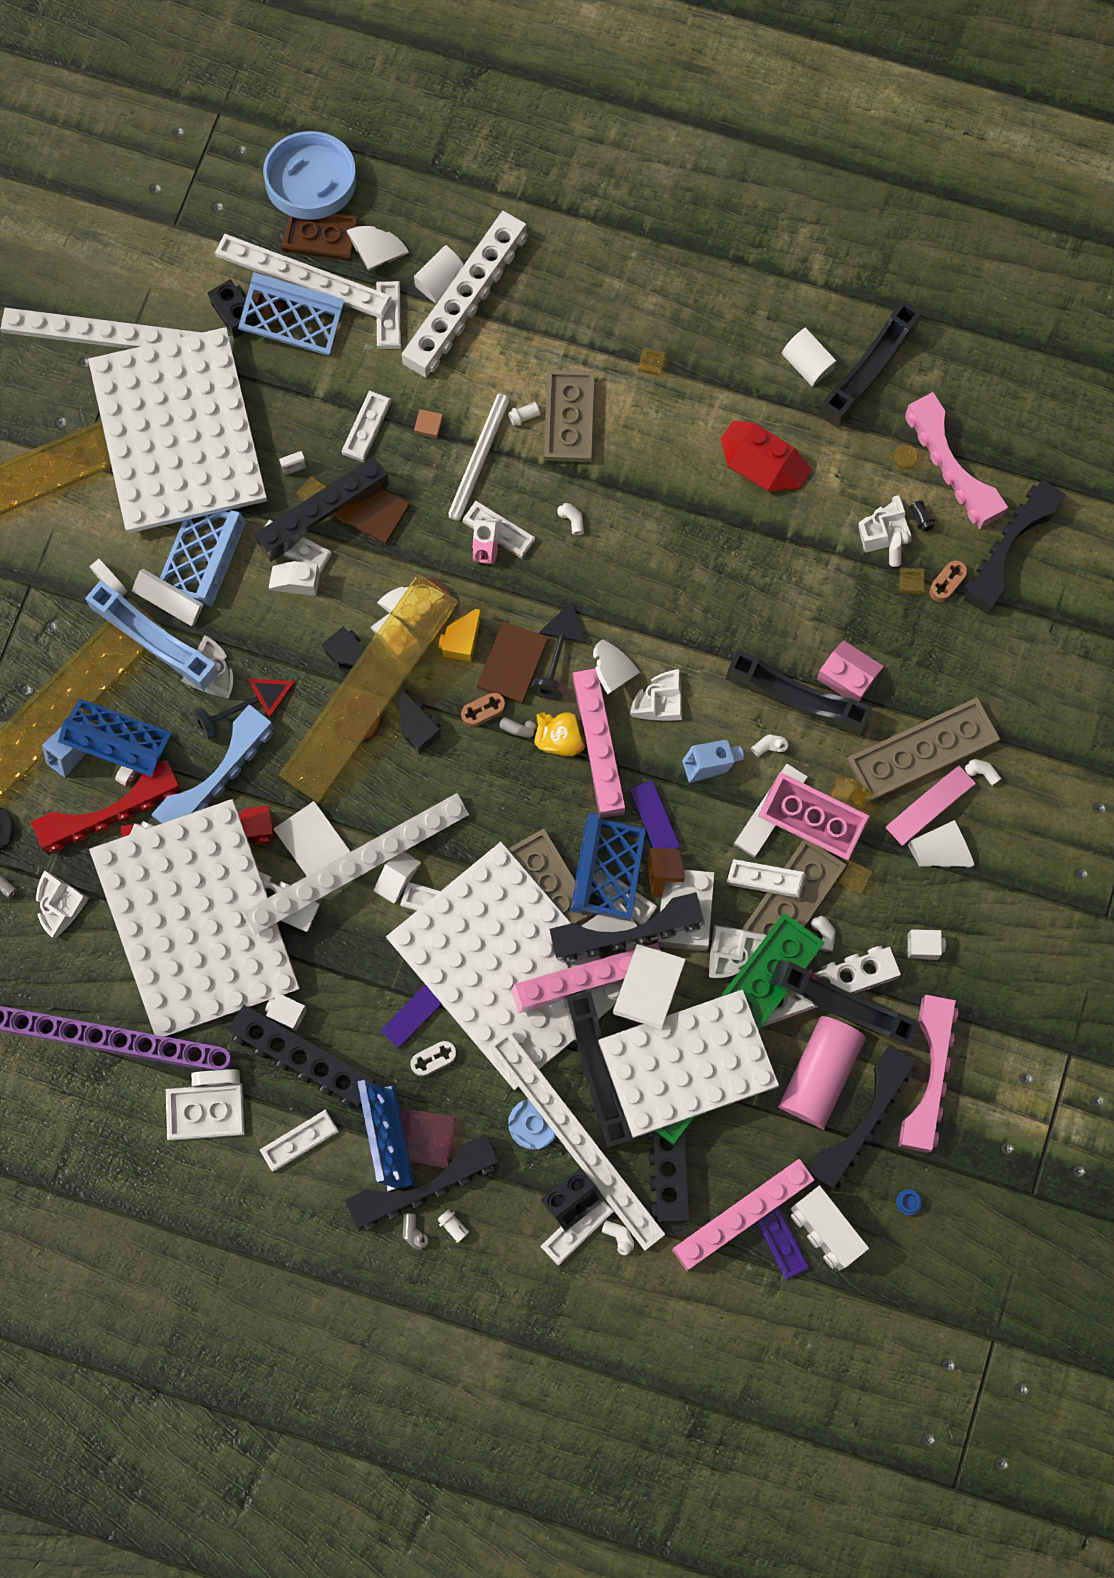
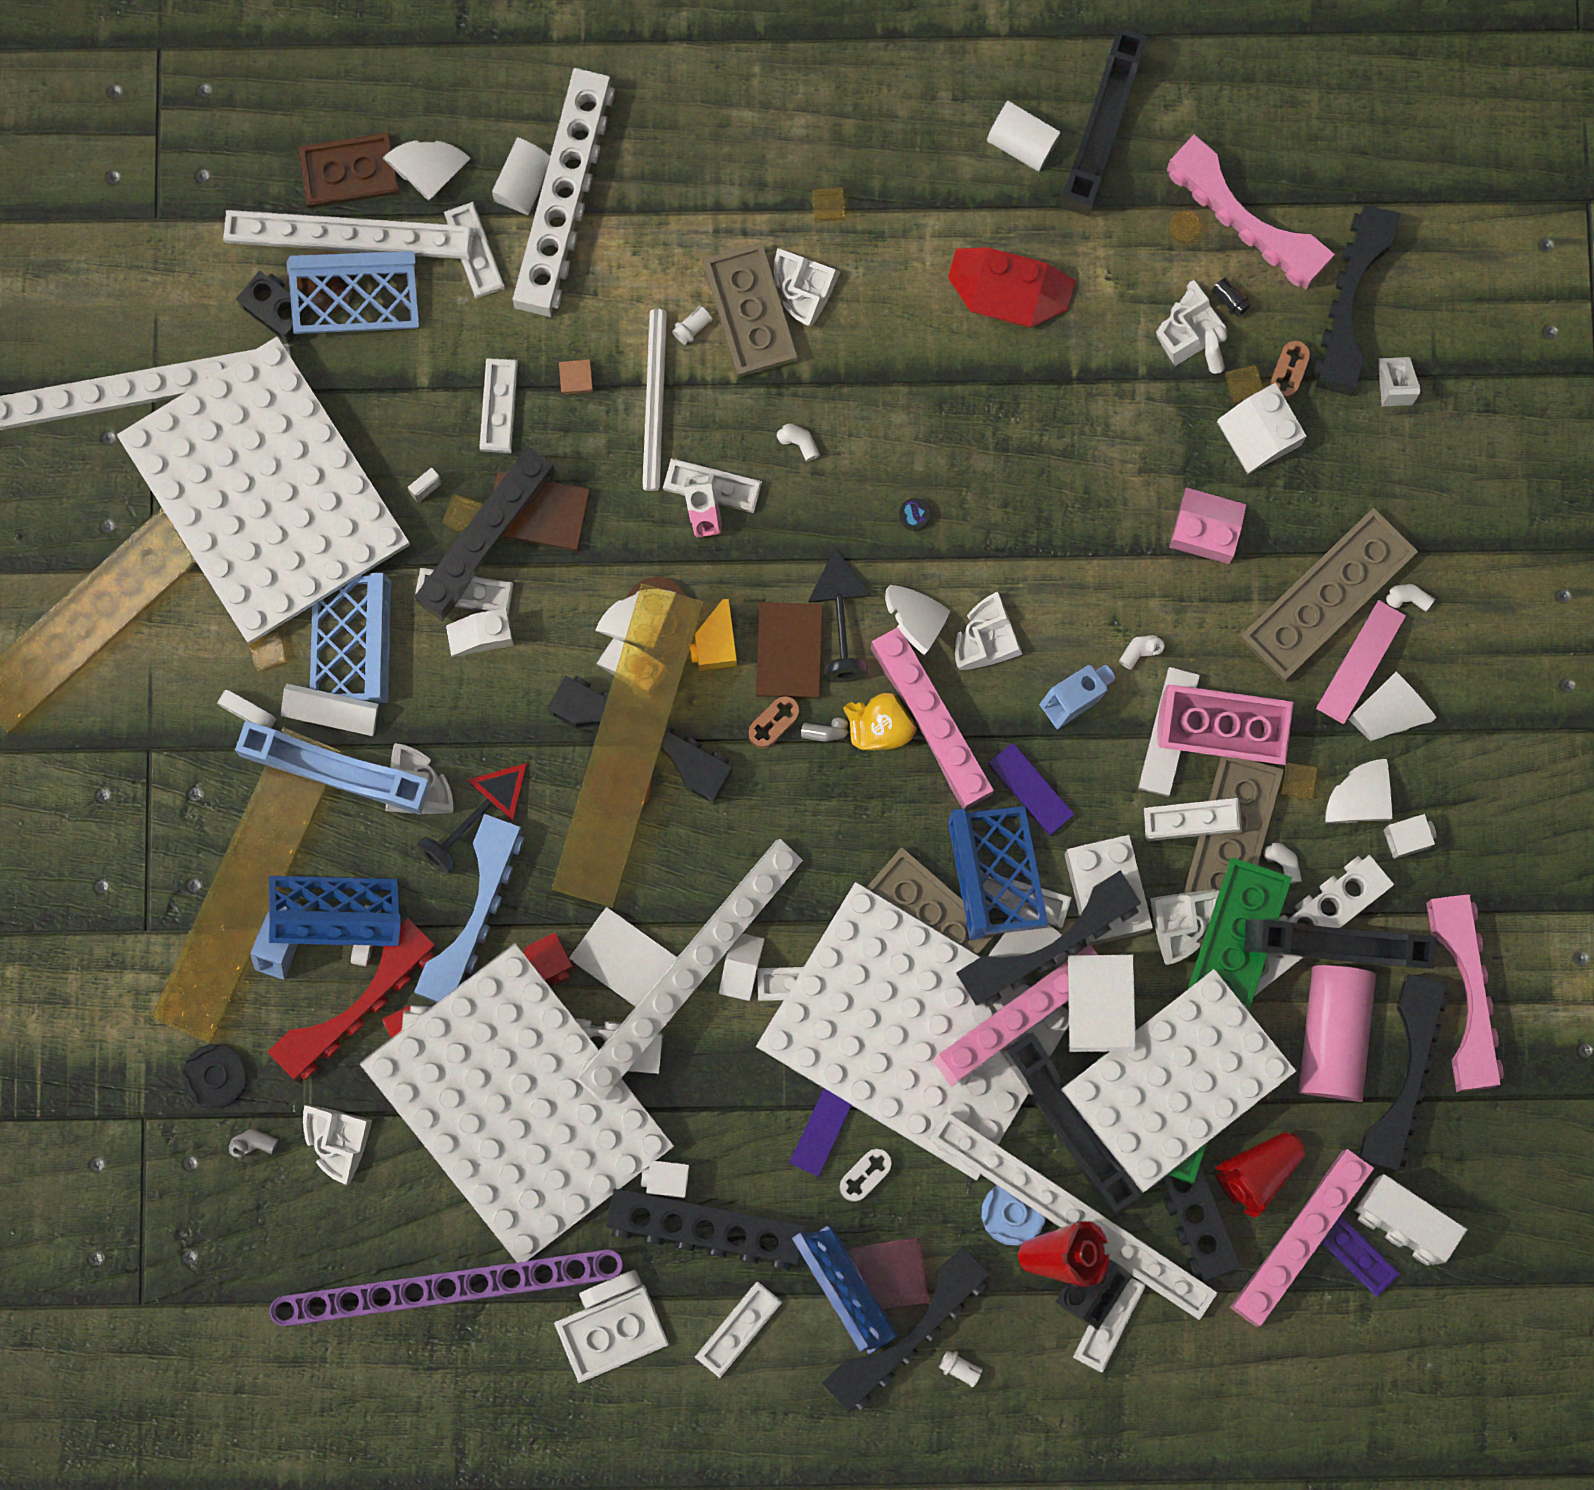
camera: 20 degrees left, 5 degrees up
light blue brick [263,131,356,219] -> none
light grey arm [403,1214,429,1250] -> none
white arm [602,1220,634,1255] -> none
reddish brown panel [647,848,685,898] -> none
black arch [726,649,873,737] -> none
clear yellow brick [828,776,872,812] -> none
blue plate [896,1189,922,1216] -> none
none -> clear yellow tile [249,632,288,672]
none -> white brick [774,248,840,327]
none -> black tile [899,498,931,531]
none -> red cone [1018,1221,1109,1287]
none -> red cone [1215,1132,1305,1218]
none -> white slope [1217,383,1307,474]
none -> white brick [1325,759,1392,823]
none -> white slope [1378,357,1420,406]

